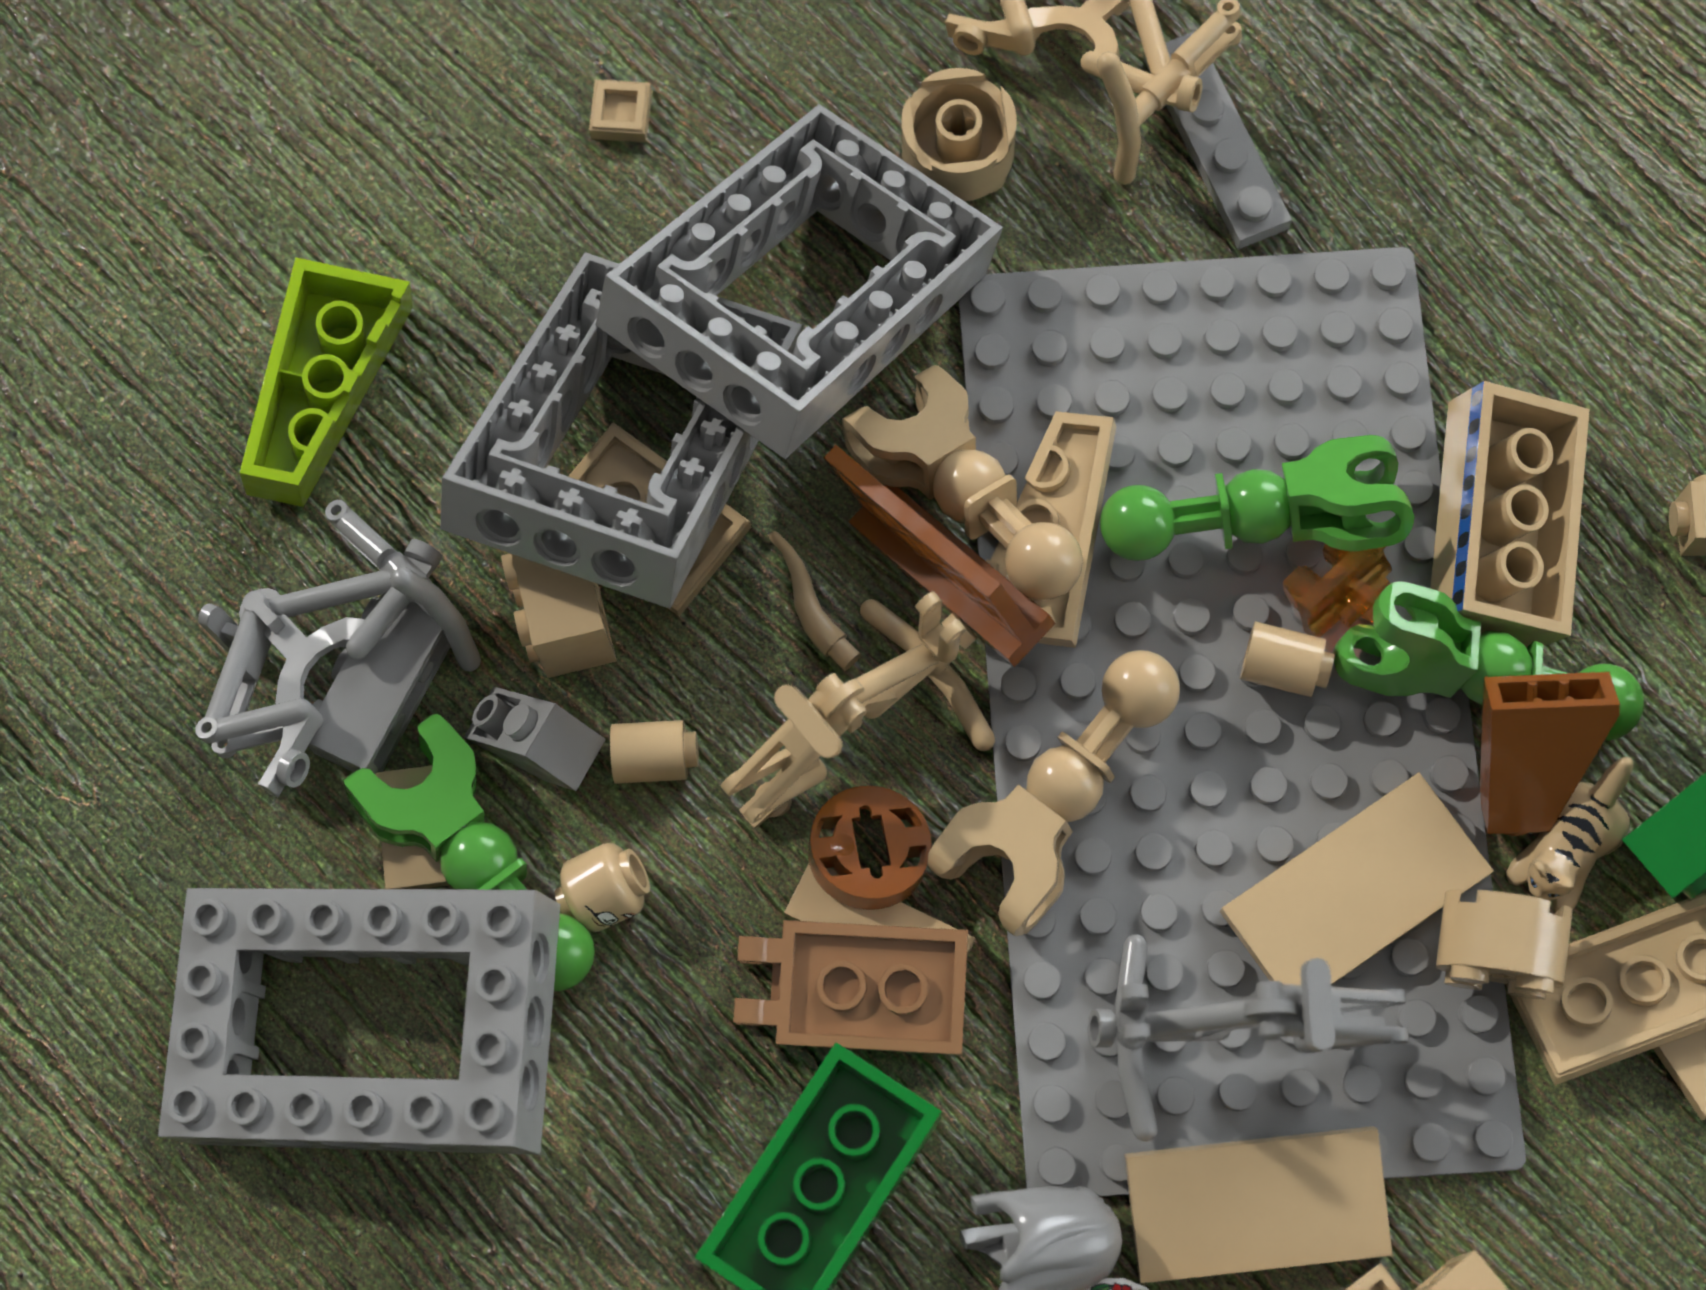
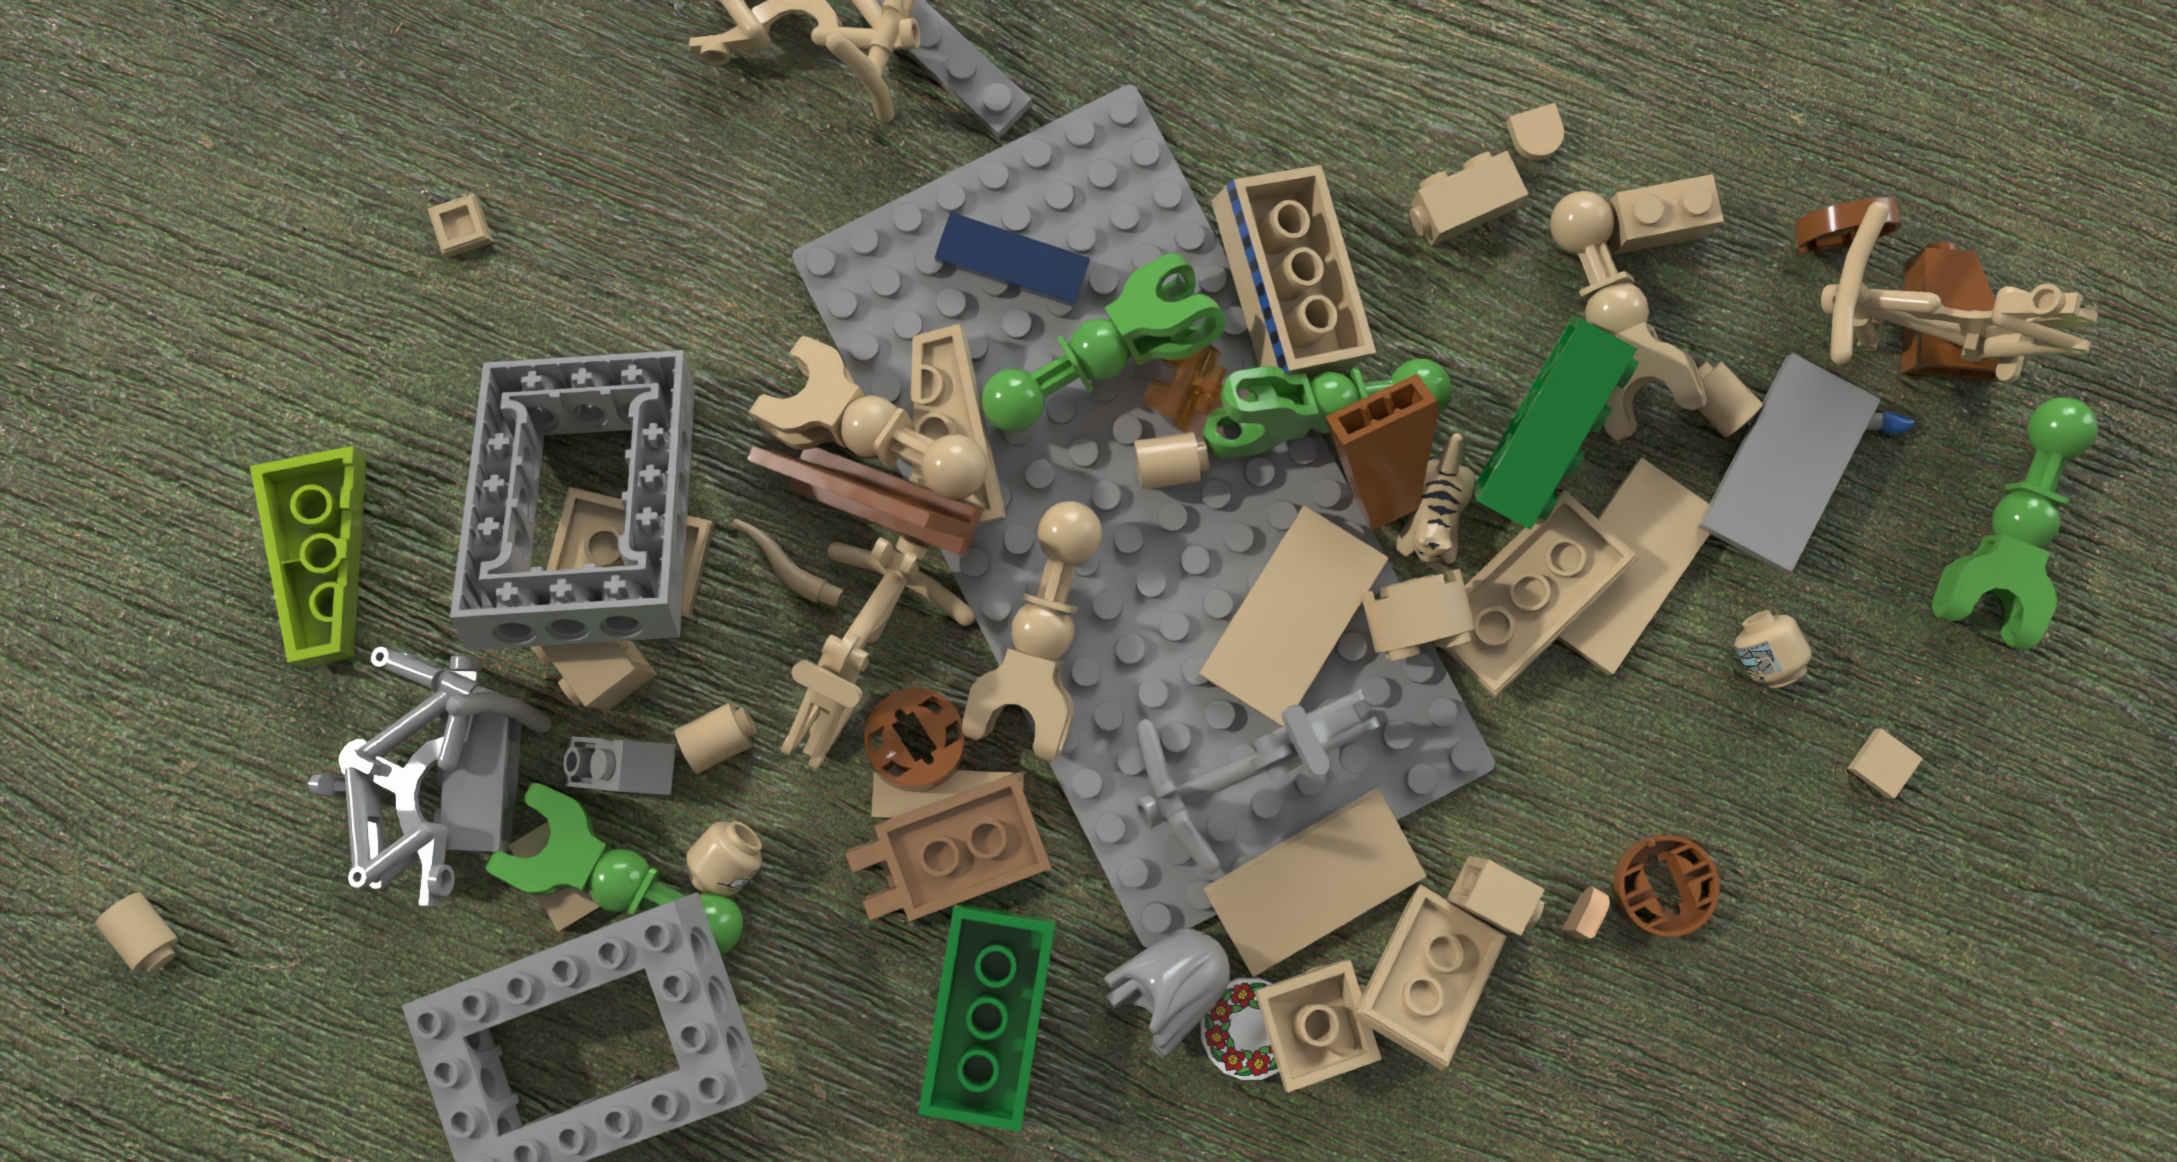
camera: 30 degrees left, 10 degrees up
light grey brick [595,104,1003,459] -> none
tan brick [901,68,1017,202] -> none
none -> dark blue tile [934,211,1090,307]

